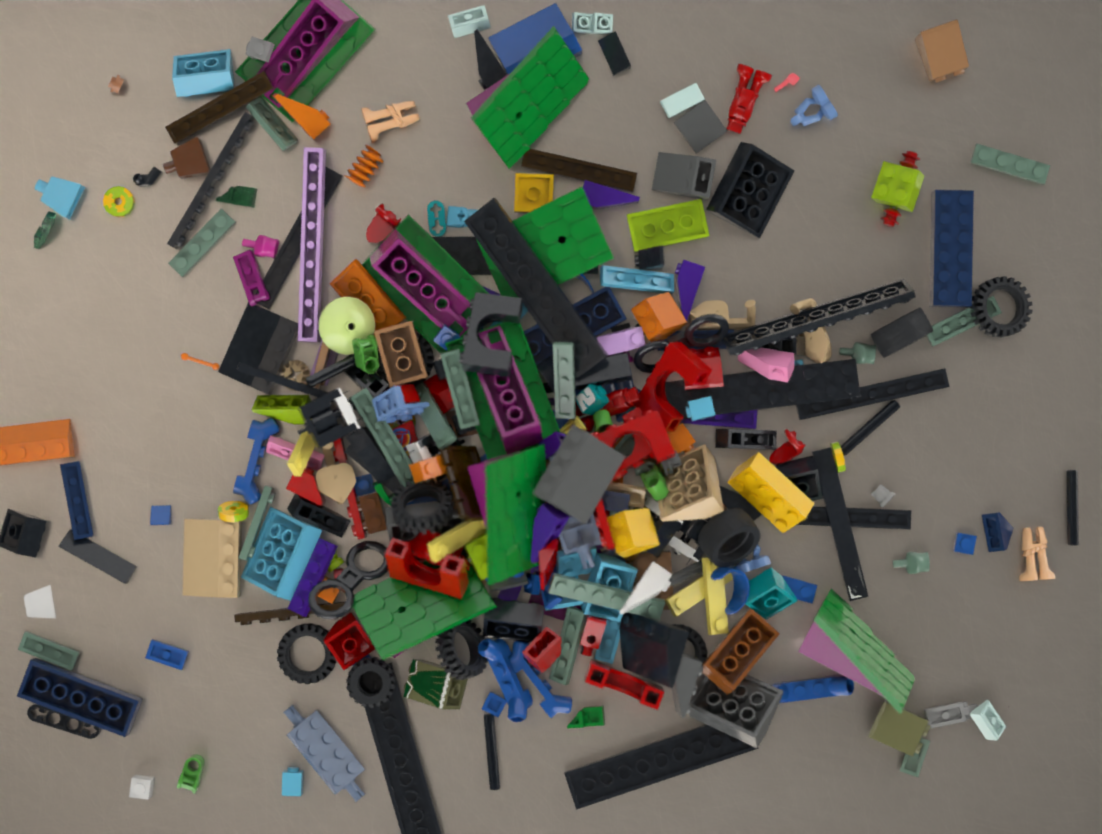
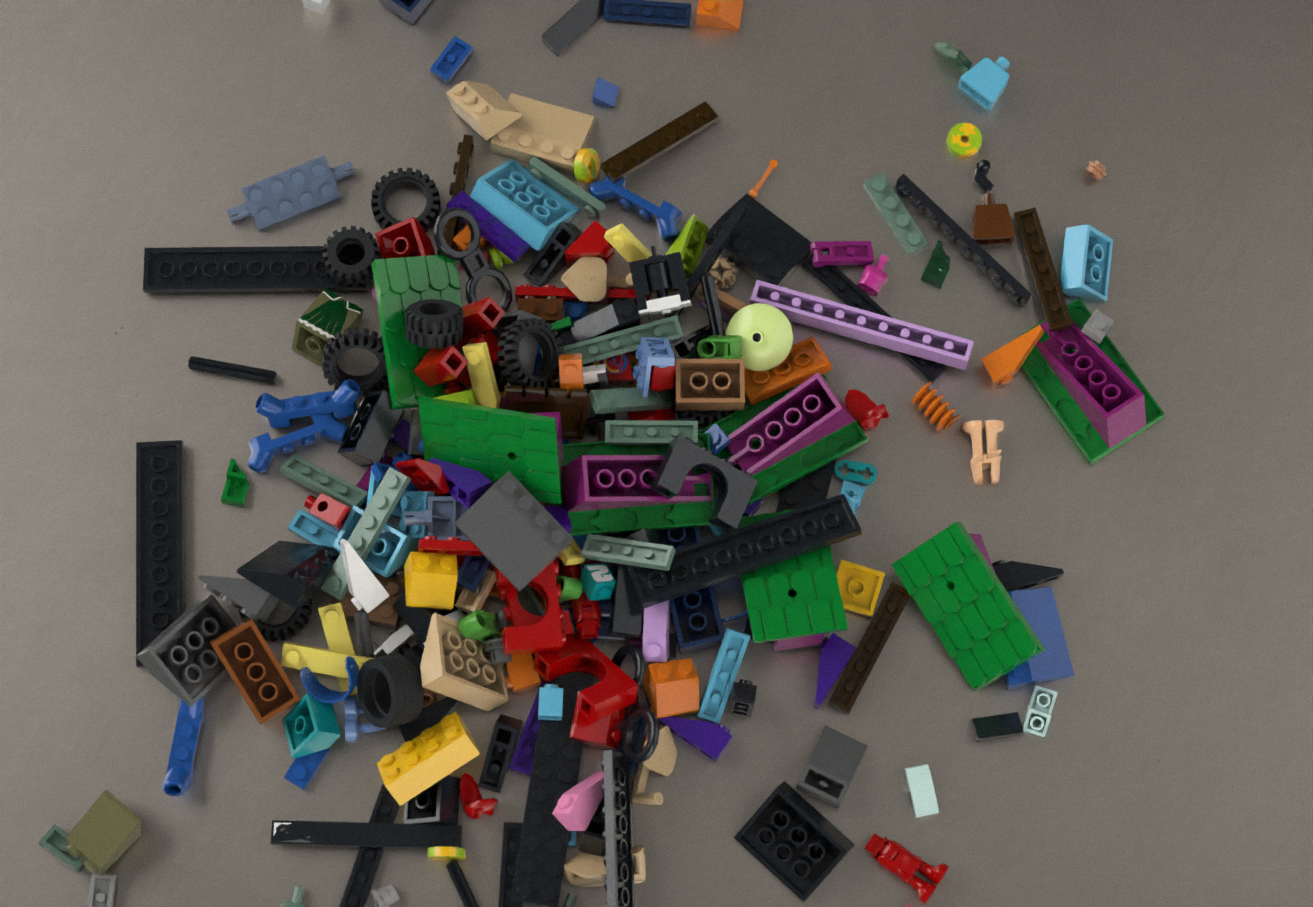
camera: 100 degrees right, 15 degrees down
bright green piece [177,754,205,794] -> none
sand green plate [246,97,298,151] -> none
bright pink plate [266,435,325,471] -> none
medium azure brick [282,767,304,796] -> none
light aqua slope [448,5,491,38] -> none
blue plate [482,691,507,718] -> none
red torso [522,627,561,673] -> none
red arch [584,659,665,710] -> none
lime plate [626,199,710,253] -> none
dark grey tile [674,100,727,154] -> none
green piece [798,588,915,714] -> none
none -> black tyre [405,299,463,348]
none -> tan slope [446,81,522,141]
none -> dark brown plate [600,101,719,184]

